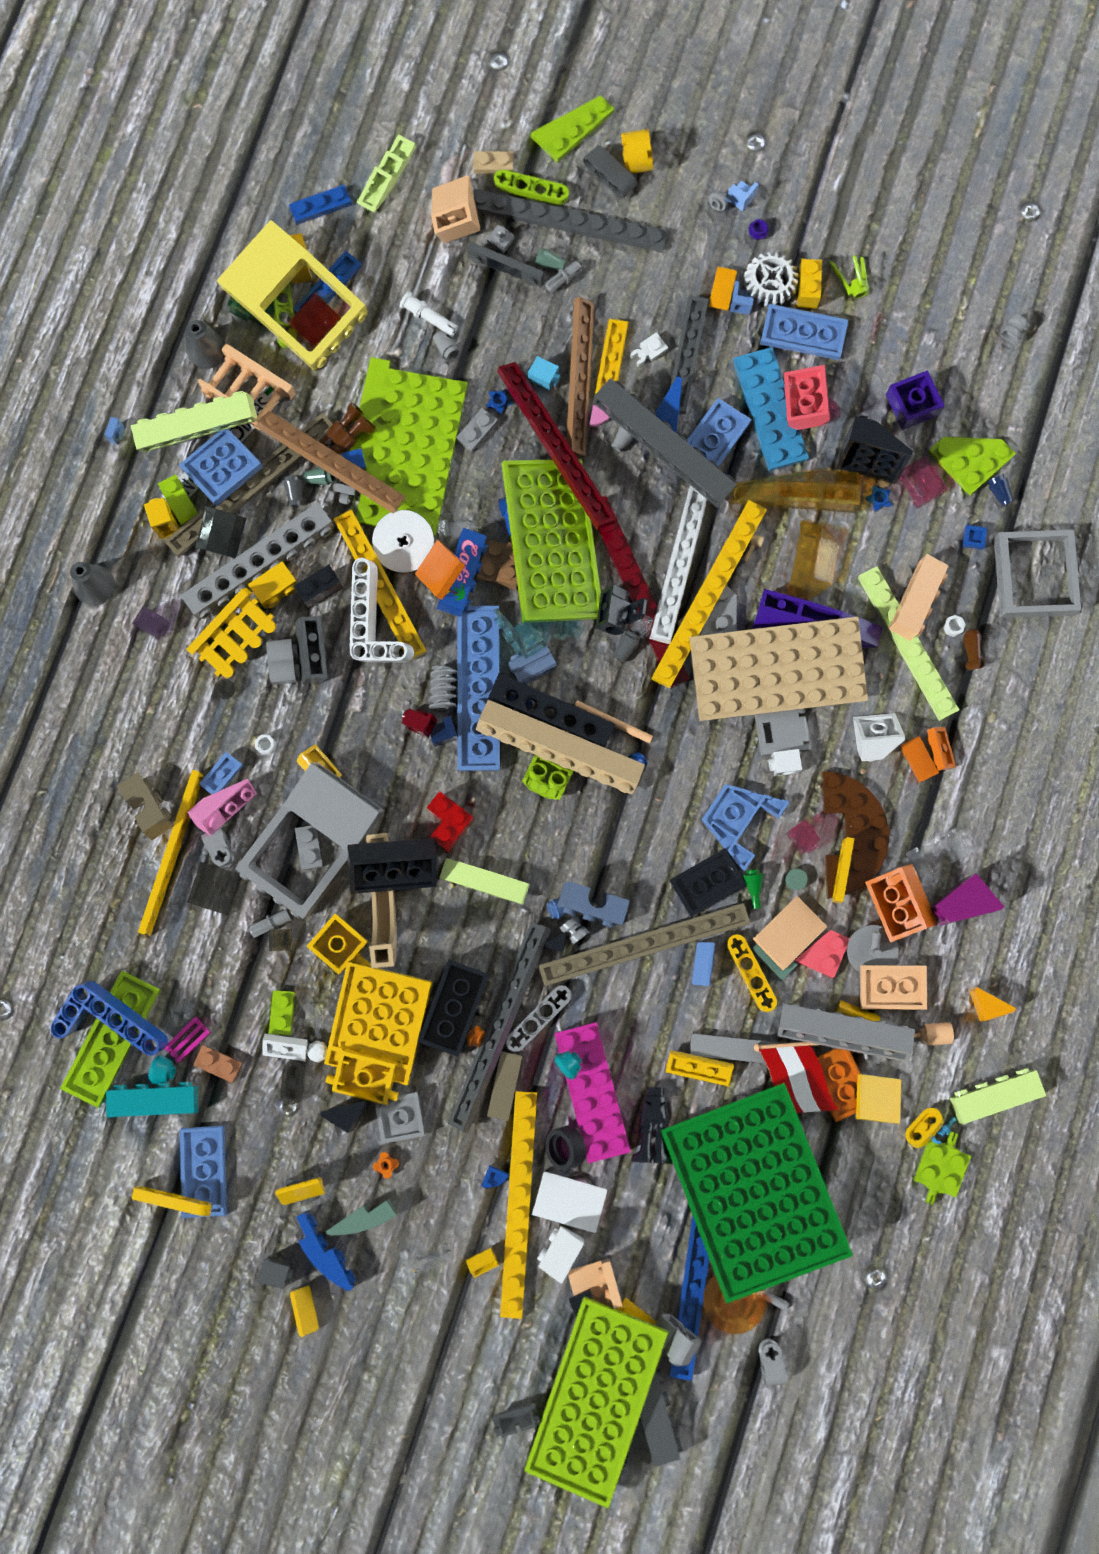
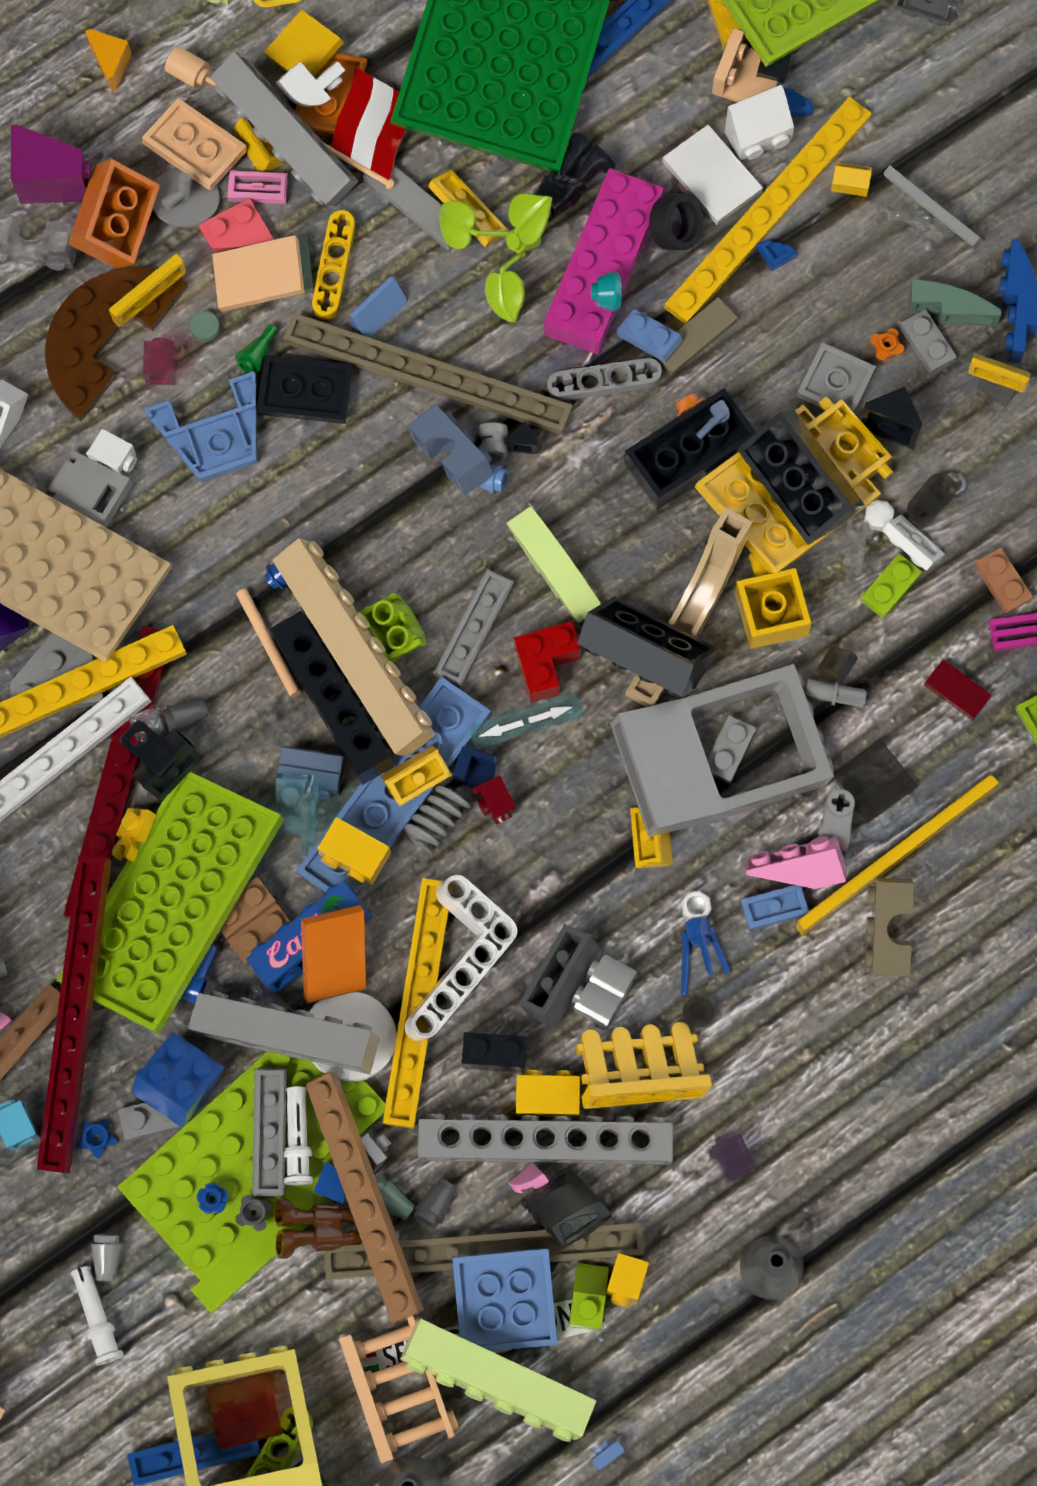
camera: 145 degrees left, 5 degrees down
dark grey plate [448,922,551,1133] -> none
none -> yellow plate [112,808,156,862]
none -> blue brick [132,1032,224,1128]
none -> light grey brick [188,991,380,1075]
none -> blue plate [197,1183,228,1214]
none -> bright pink tile [227,170,288,204]
none -> flat silver plate [236,1195,272,1231]
none -> light grey tile [252,1069,287,1197]
none -> white brick [275,61,345,107]
none -> white pin [284,1087,313,1185]
none -> yellow brick [317,817,391,885]
none -> yellow slope [381,746,452,807]
none -> light grey tile [433,569,514,688]
none -> lime plant [439,193,552,323]
none -> clear light blue sticker [468,693,583,750]
none -> bright pink tile [508,1163,549,1193]
none -> medium blue plate [617,309,683,362]
none -> blue plant [681,917,730,996]
none -> sand blue hand [696,400,730,440]
none -> black slope [737,410,865,545]
none -> blue tile [783,88,814,118]
none -> light grey tile [884,165,984,249]
none -> light grey plate [899,309,957,375]
none -> dark red tile [924,660,992,721]

